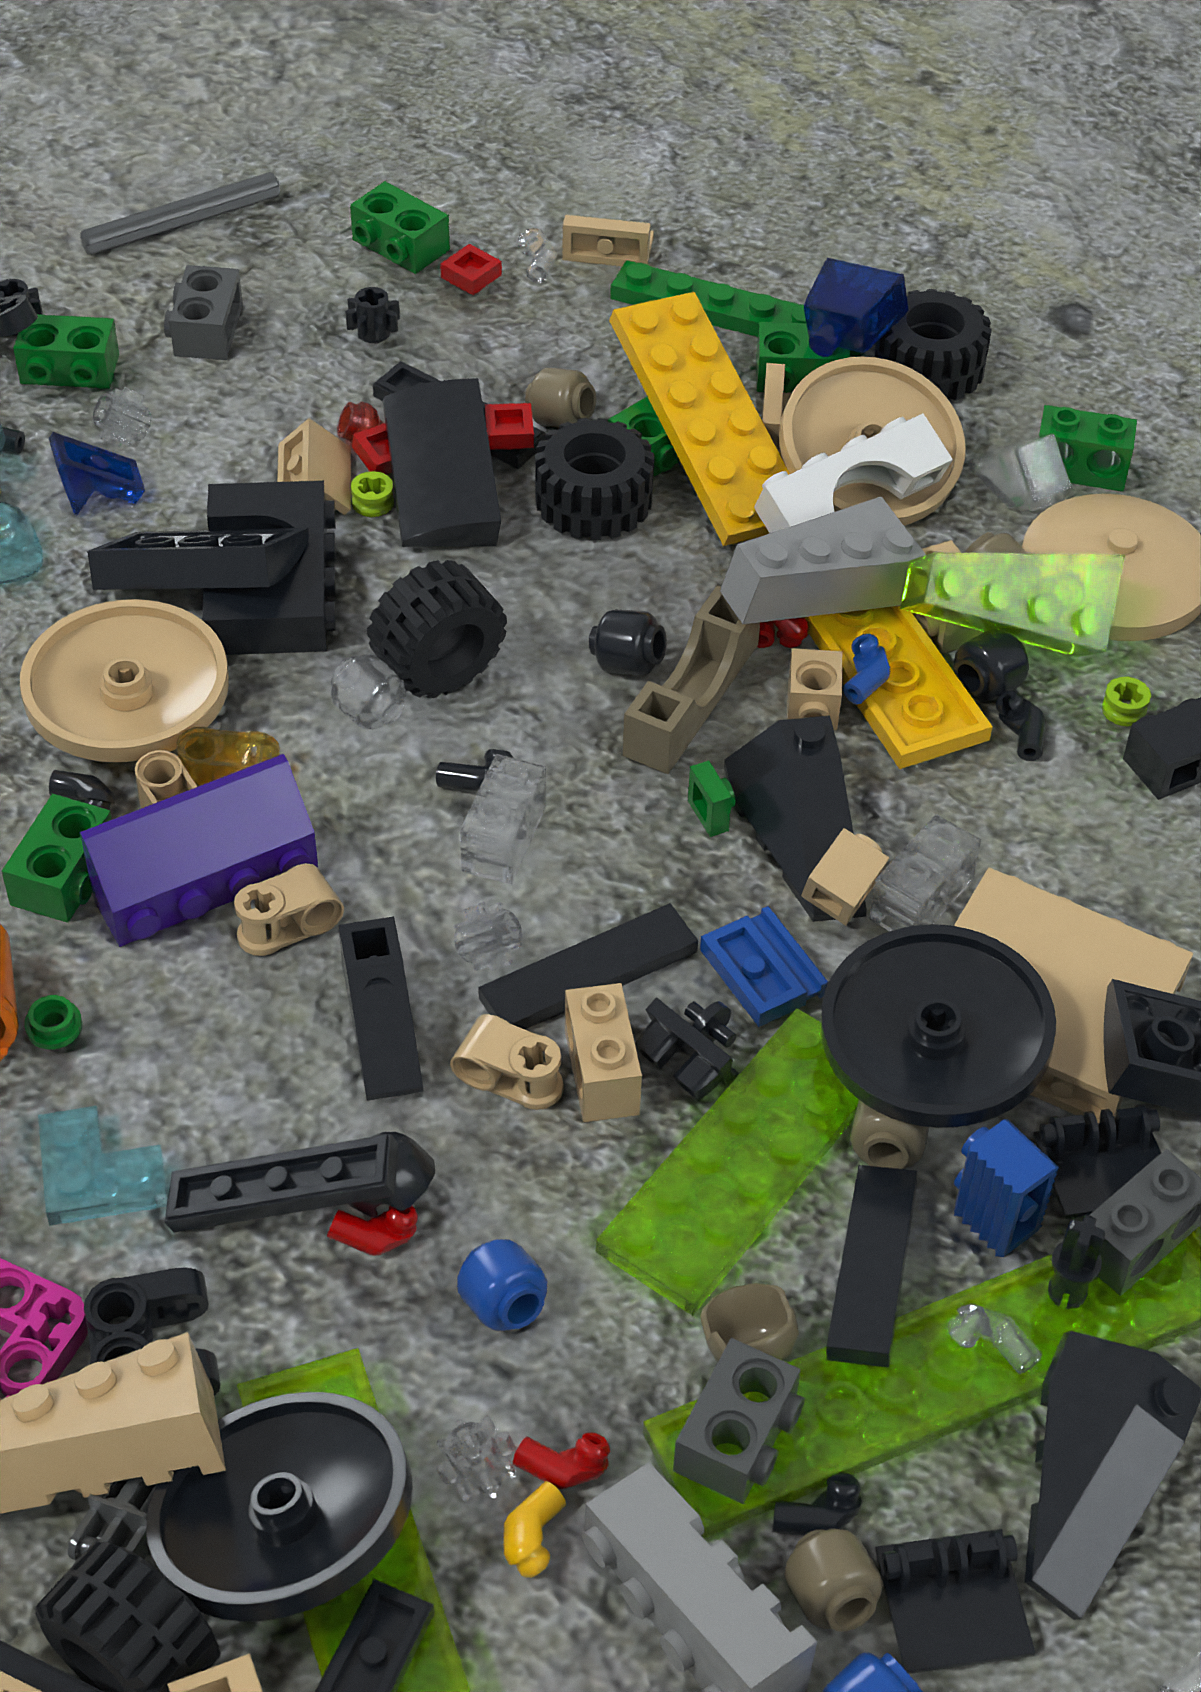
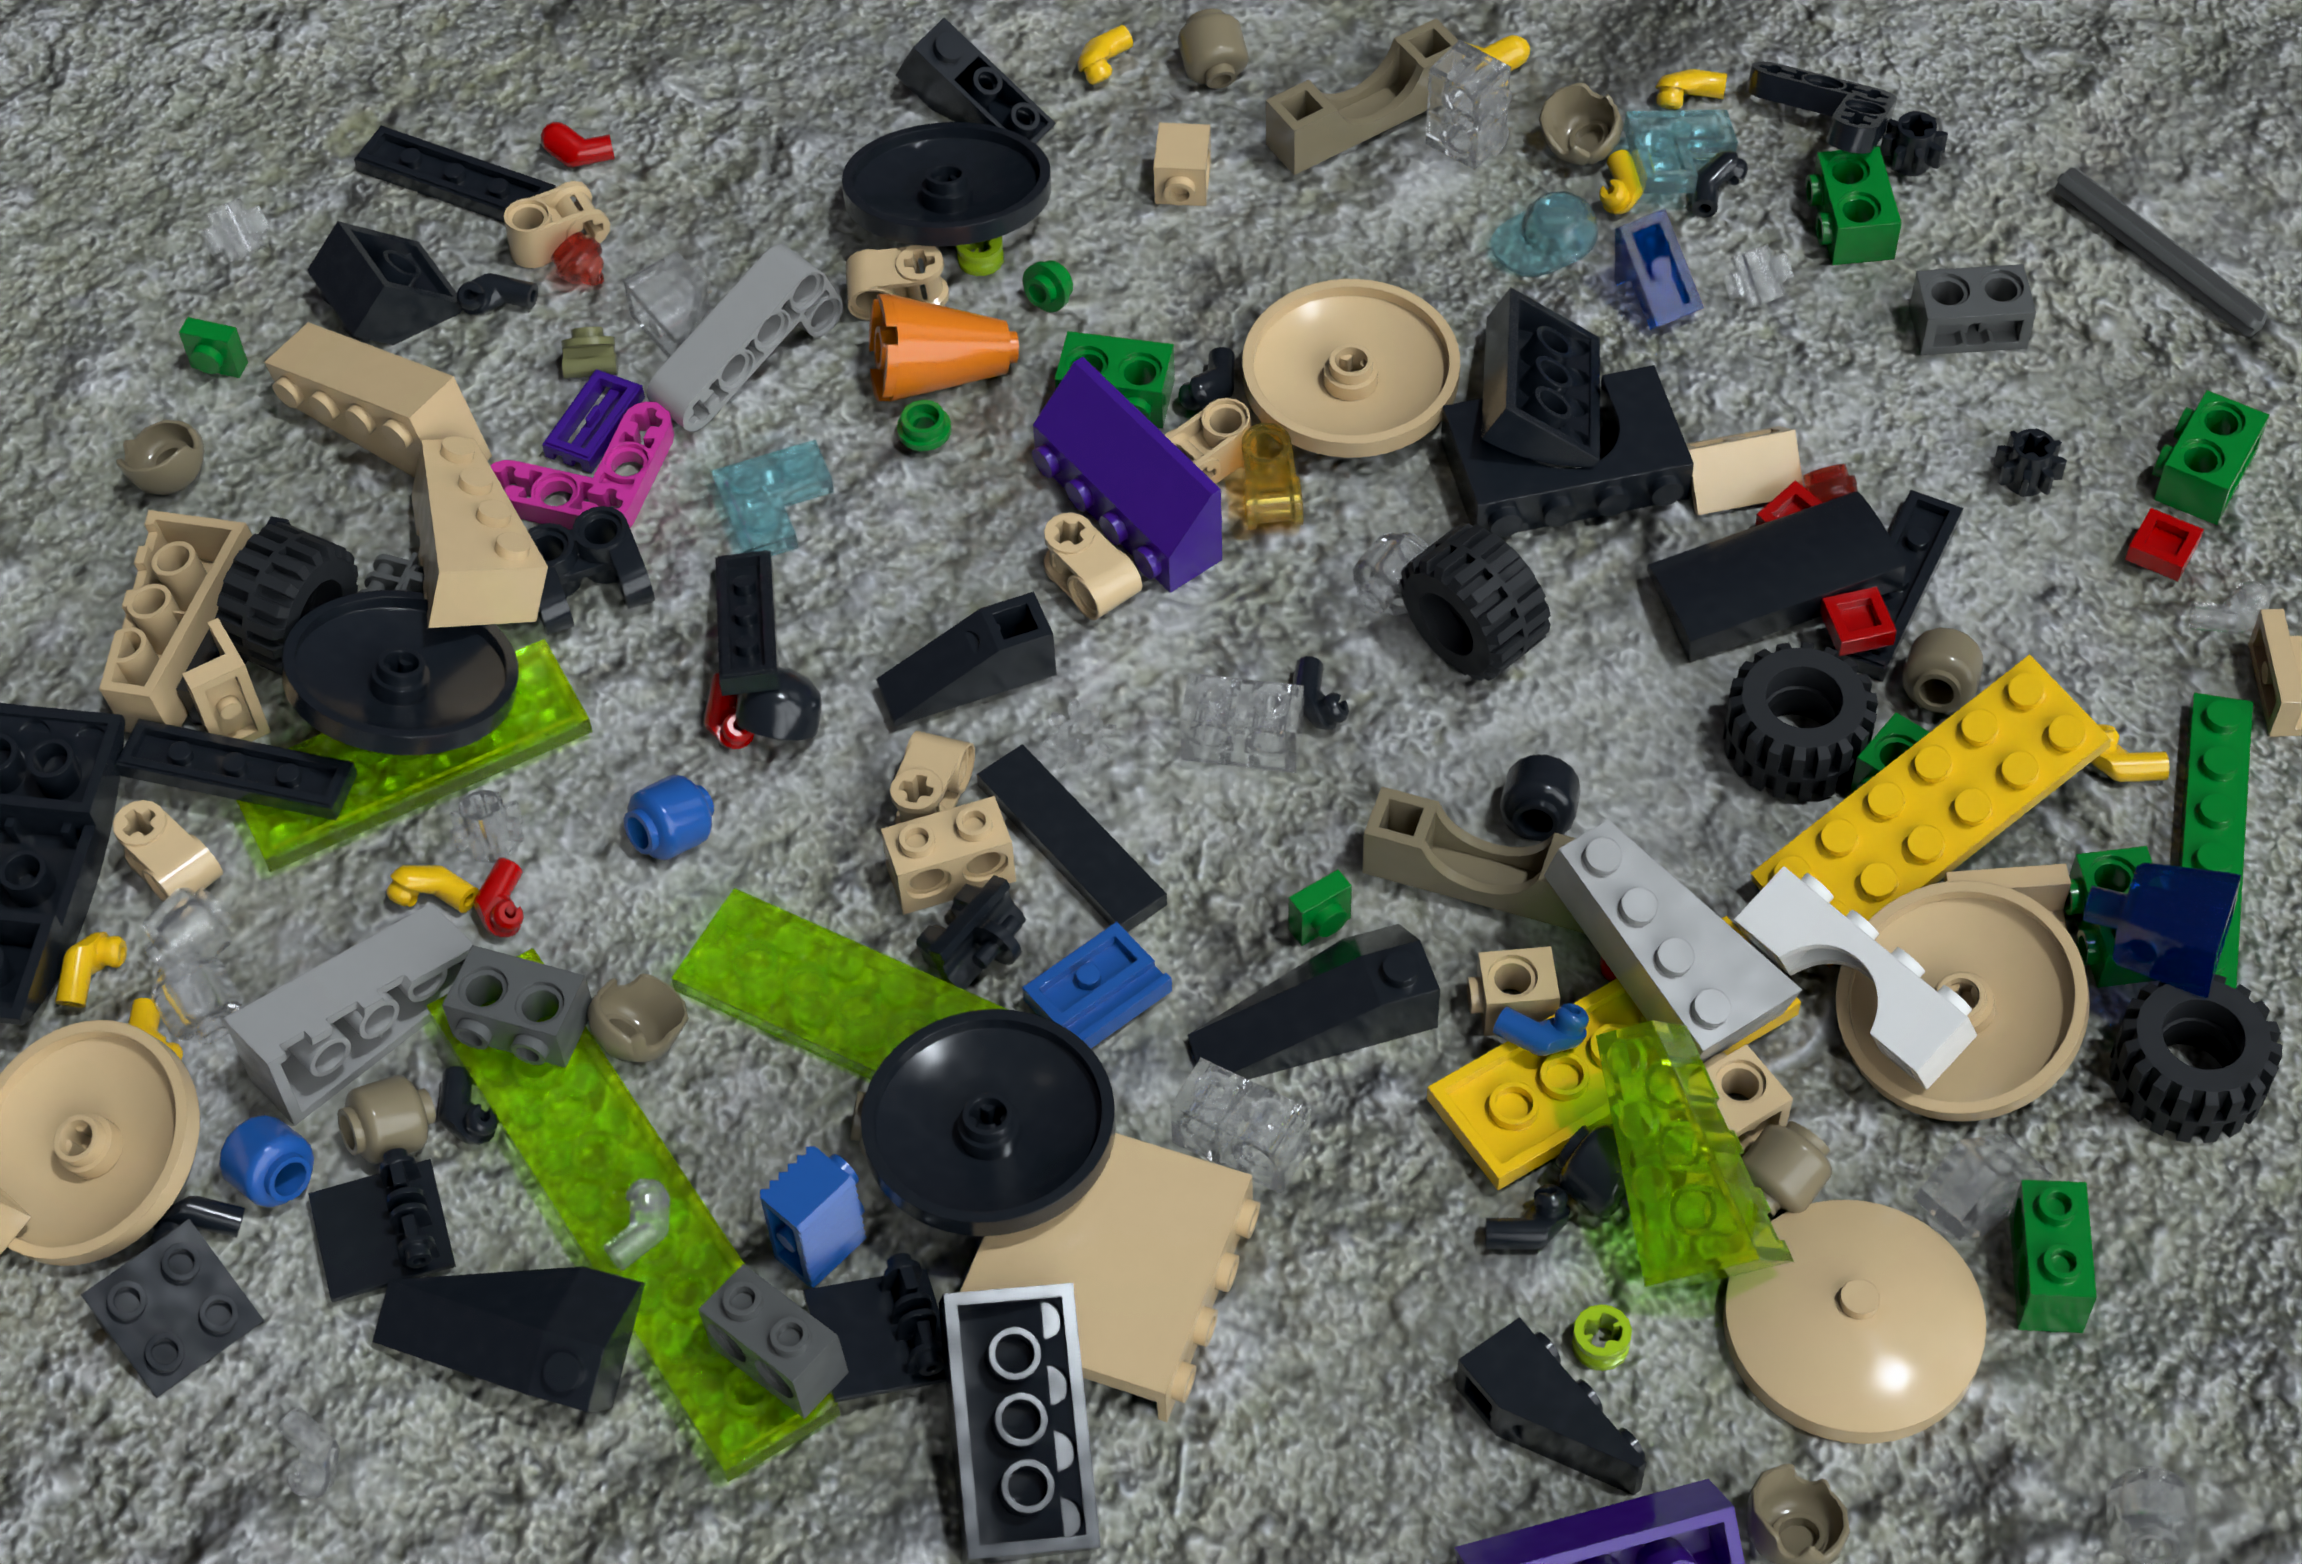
camera: 85 degrees right, 5 degrees up
lime bush [351,471,394,517] -> none
tan brick [801,828,889,926] -> none
black tile [826,1165,917,1368] -> none
black axle [1048,1215,1105,1309] -> none

